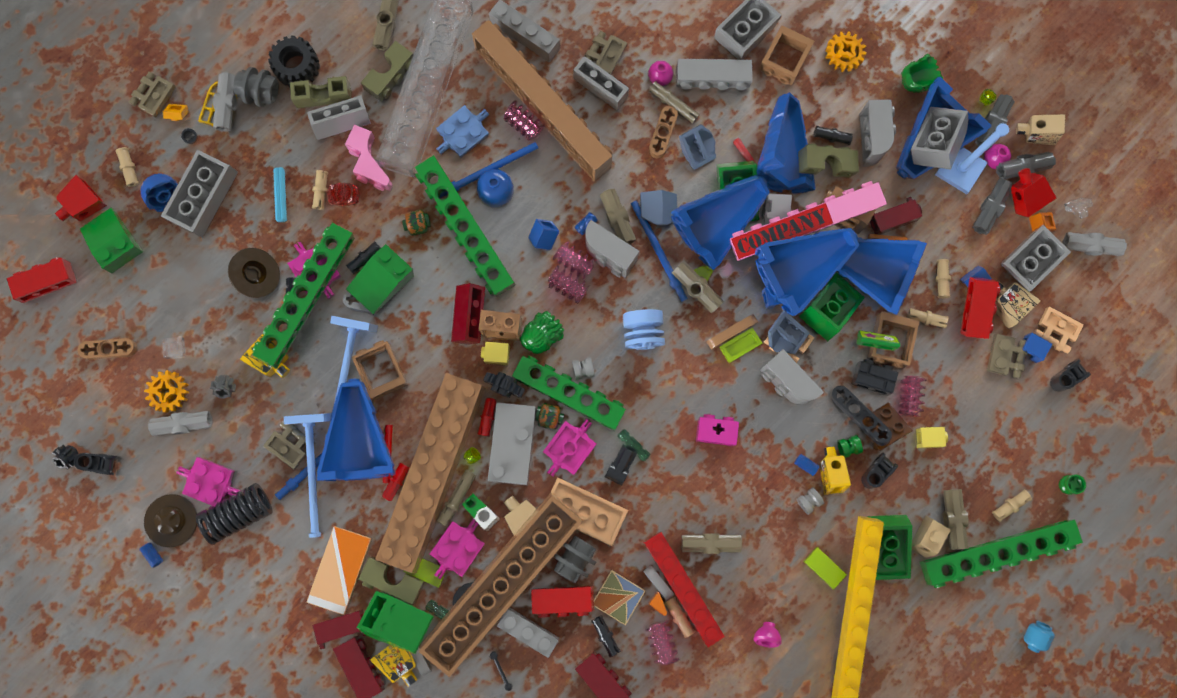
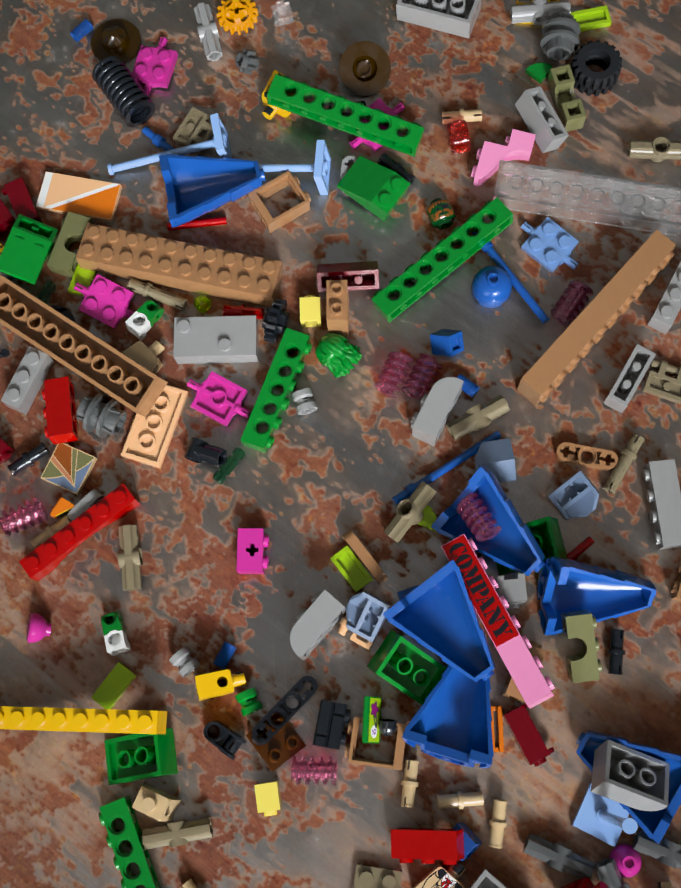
camera: 95 degrees right, 5 degrees down
medium azure axle [273,167,287,222] -> none
olive arch [361,41,415,102] -> none
red axle [382,463,410,501] -> none
head [535,403,564,430] -> none
light blue wheel [623,309,665,350] -> none
dark pink brick [648,60,673,86] -> none
light grey brick [859,100,896,167] -> none
none -> leg [101,611,131,656]
none -> black hinge [378,719,397,736]
none -> clear pink piece [456,493,501,542]
none -> tan pin [488,799,508,849]
none -> green tile [525,63,553,84]
none -> lime tile [570,5,612,32]

